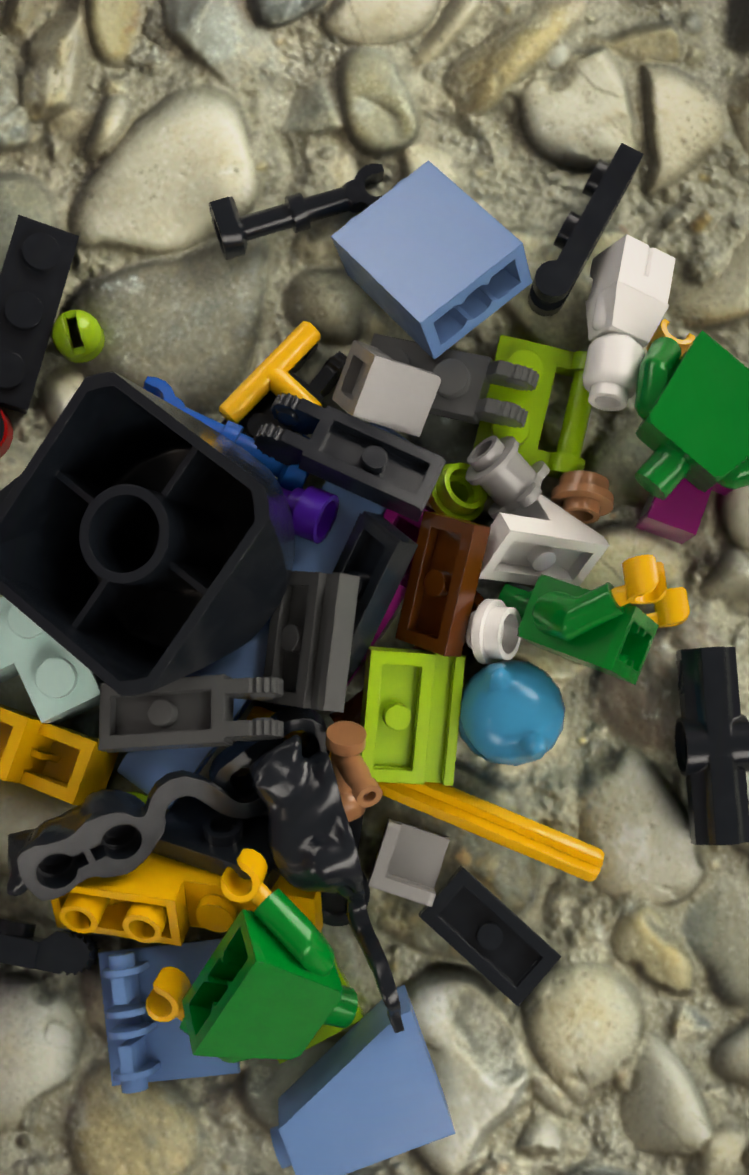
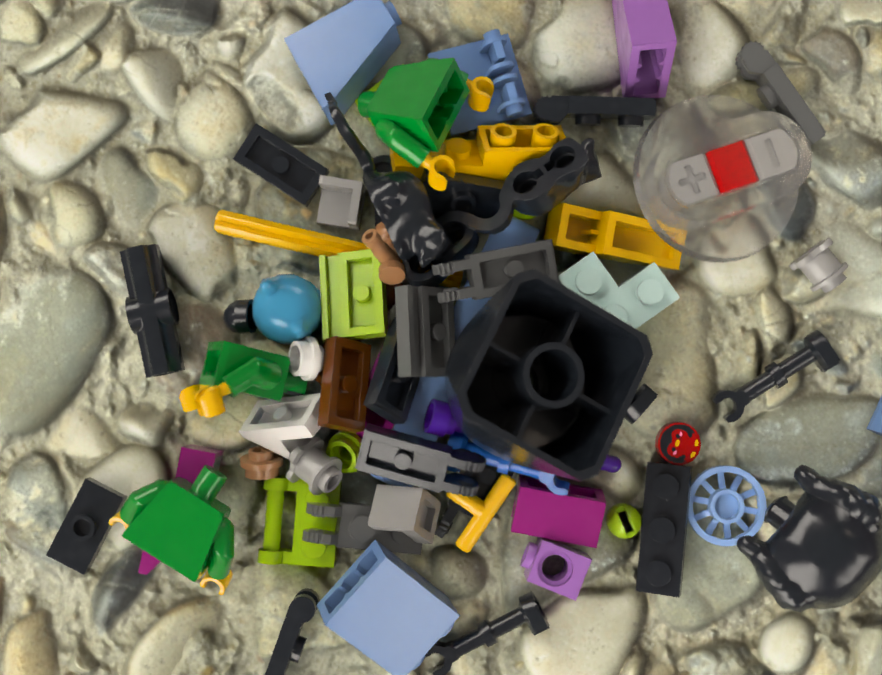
camera: 175 degrees right, 5 degrees up
white piece [583,234,675,411] -> none
none -> black hinge [223,299,257,334]
none -> magenta hinge [511,474,607,548]
none -> medium lavender brick [520,537,592,601]

